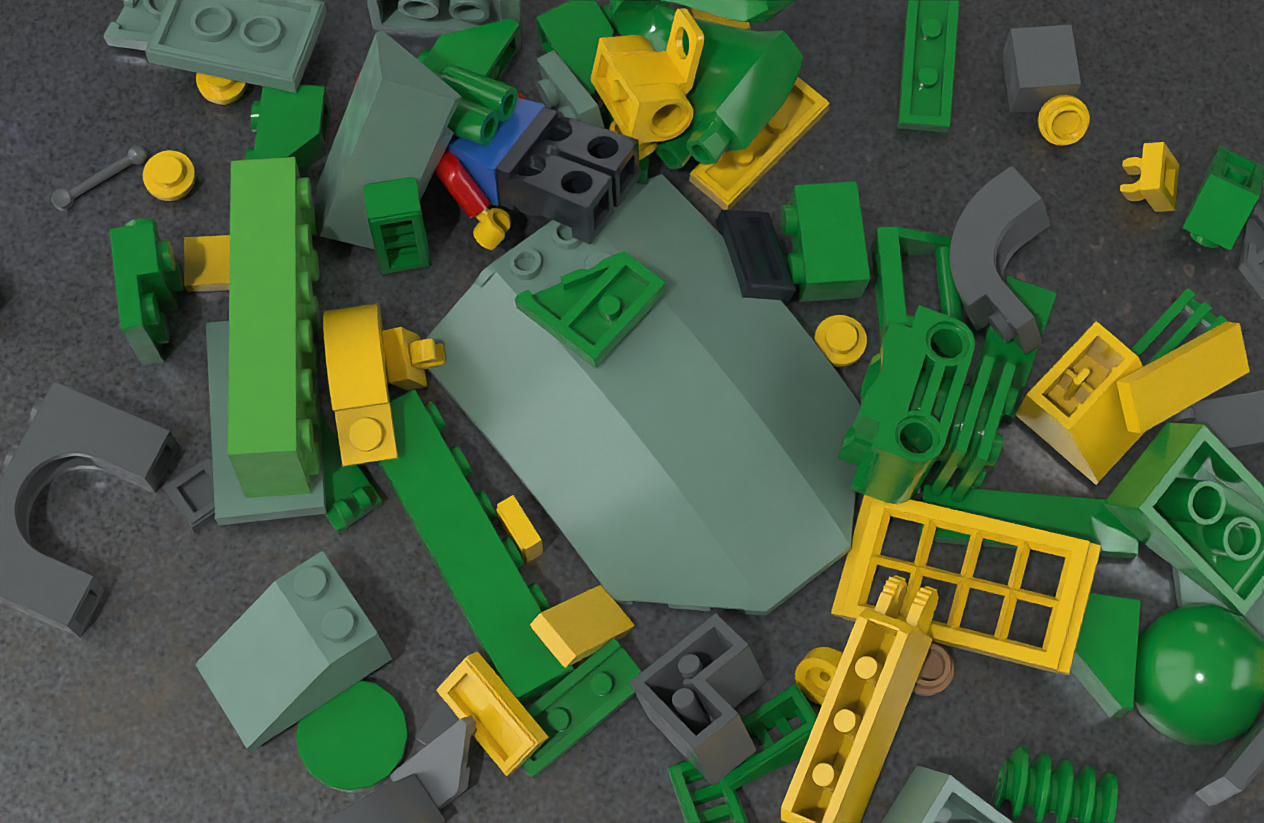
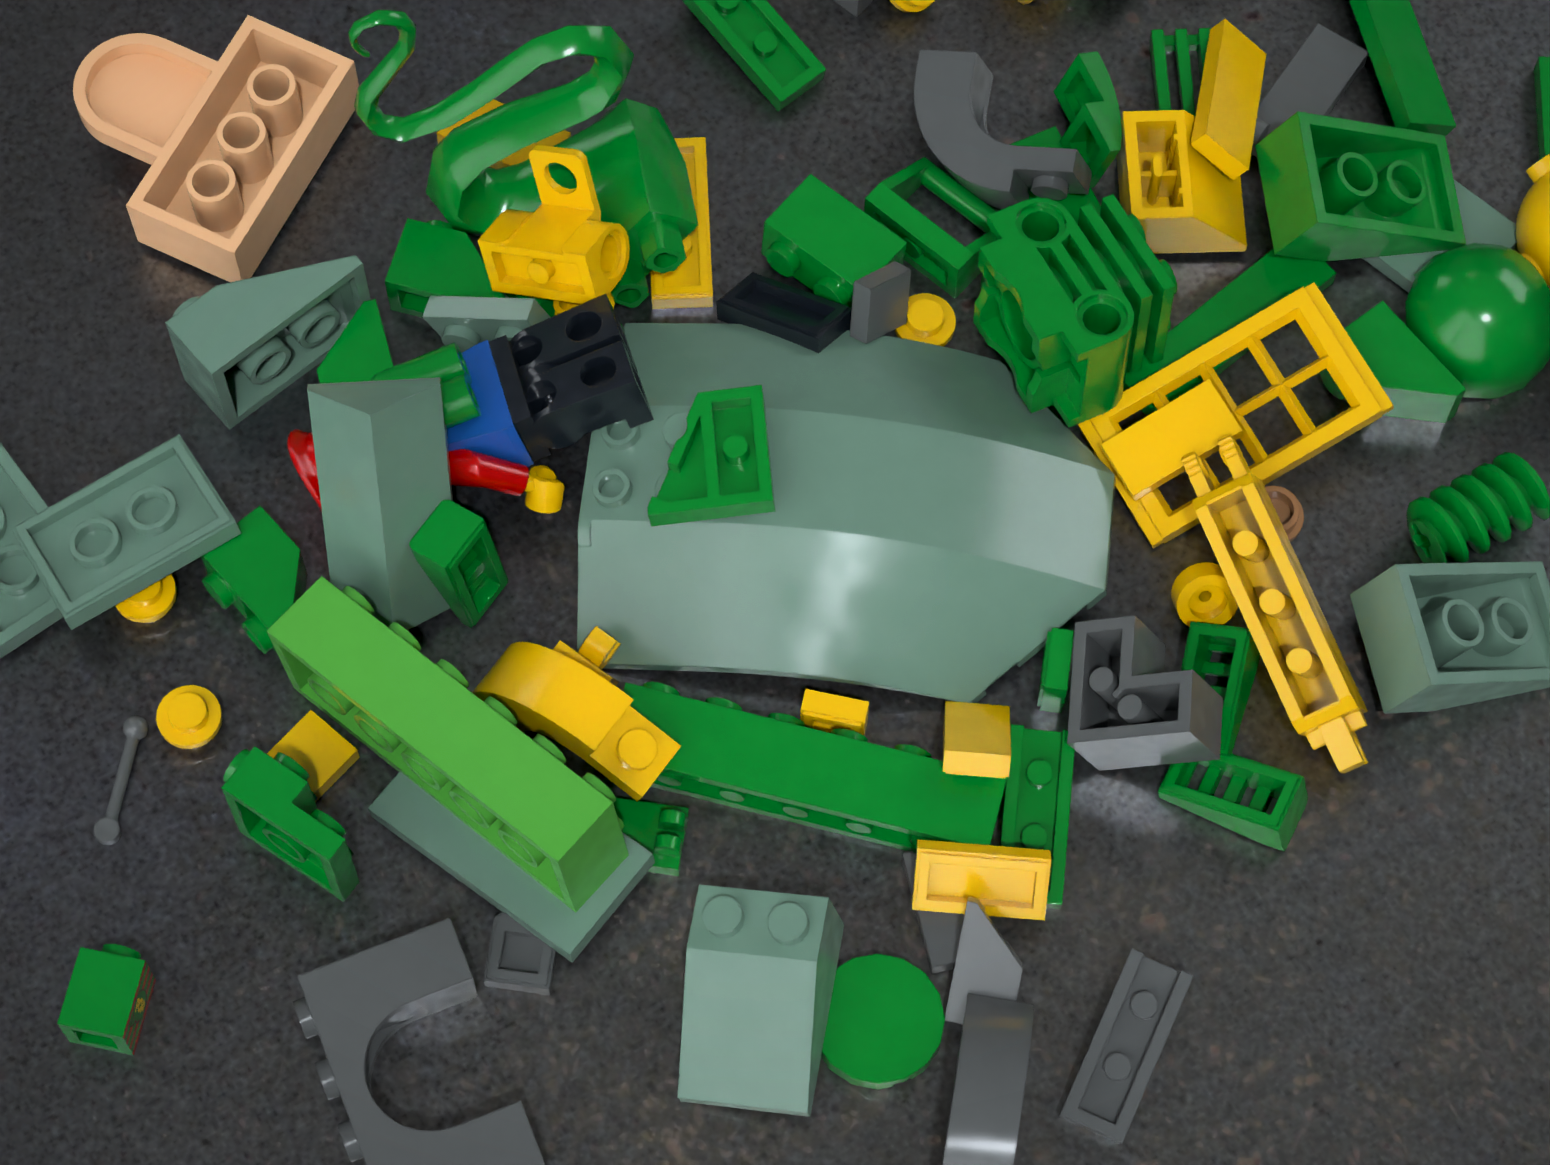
camera: 45 degrees left, 5 degrees down
none -> dark grey tile [850,261,911,344]
none -> green tile [1037,628,1074,714]
none -> green slope [1053,51,1122,188]
none -> yellow tile [1101,379,1243,501]

